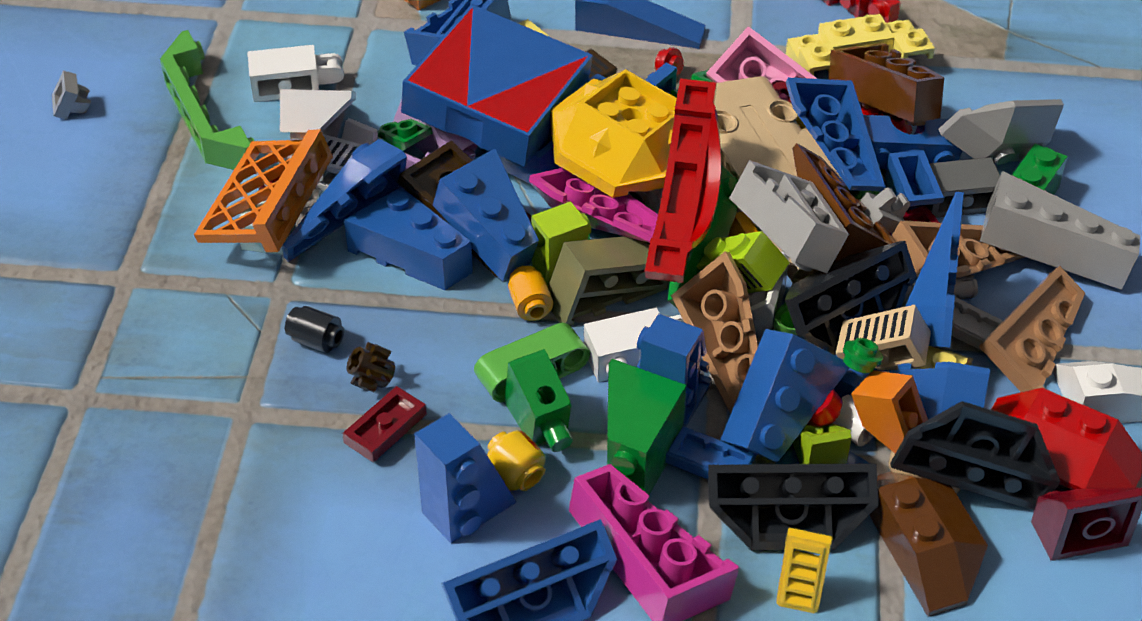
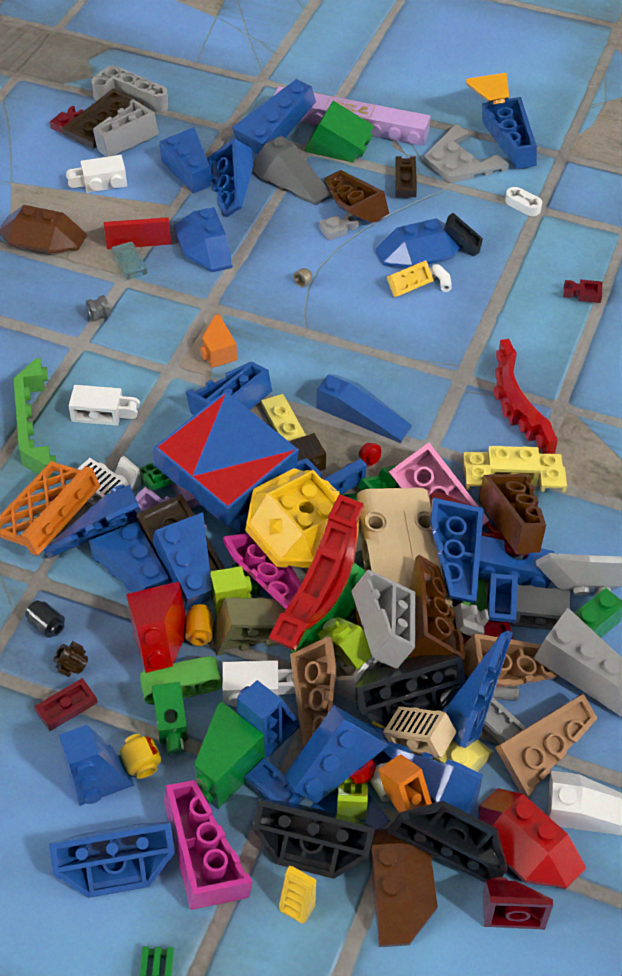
camera: 15 degrees right, 5 degrees up
white wedge [280,89,356,140] -> none
green plate [843,338,883,373] -> none
none -> red slope [126,582,186,673]

